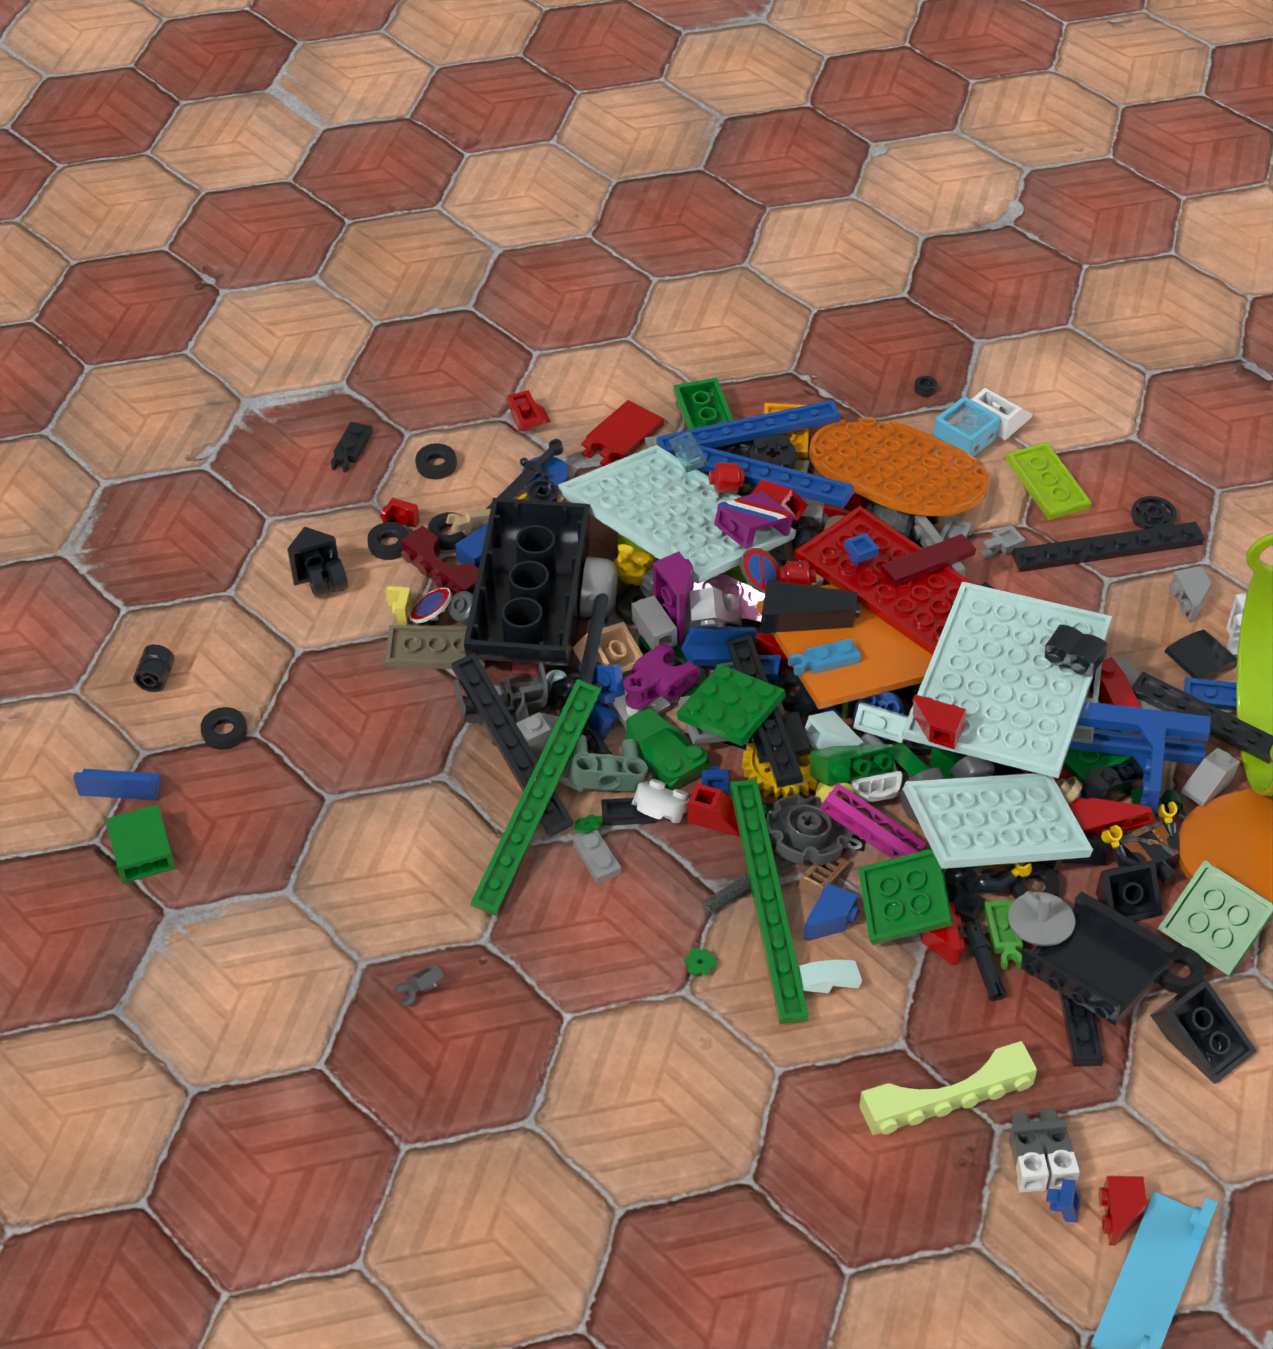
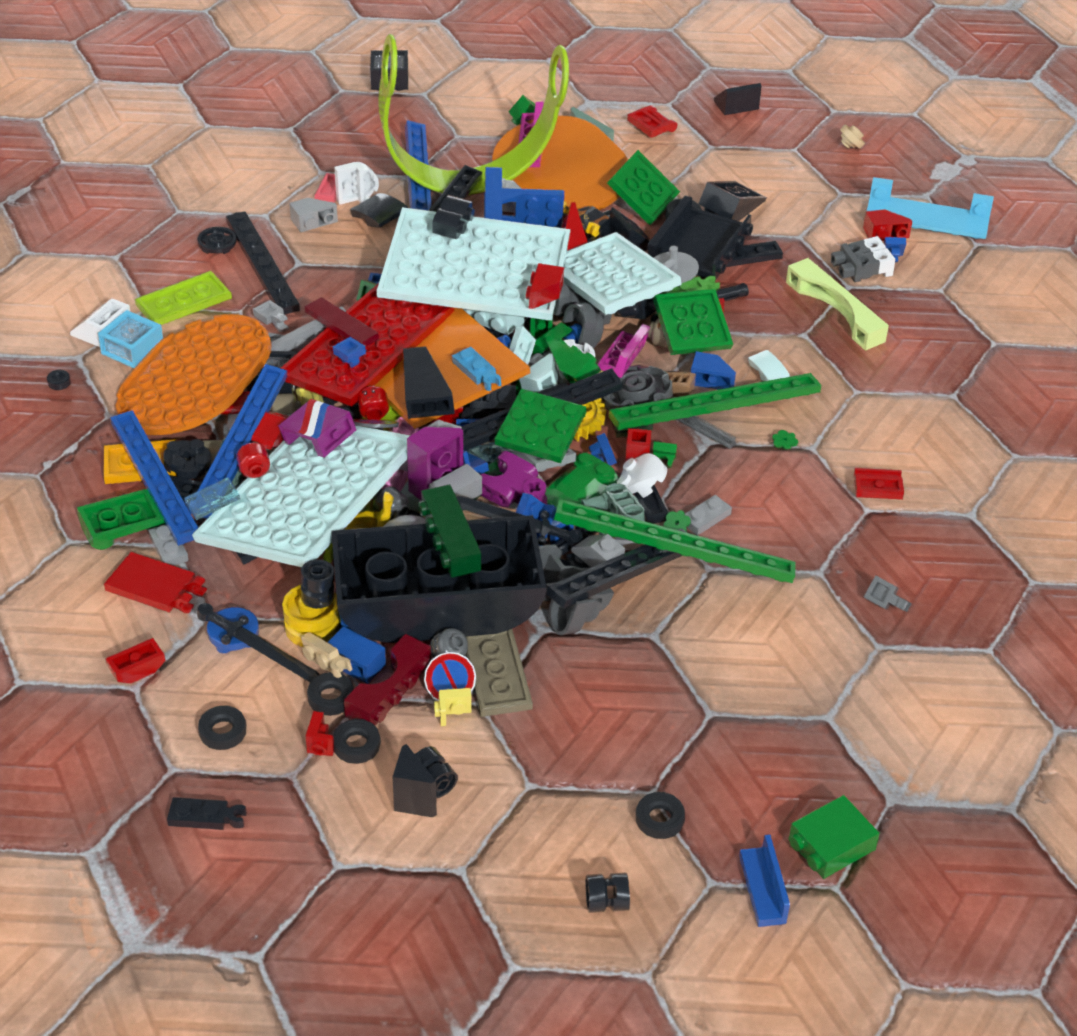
camera: 105 degrees left, 5 degrees down
none -> dark green brick [418,484,481,578]
none -> green tile [653,441,677,468]
none -> red plate [854,468,904,500]

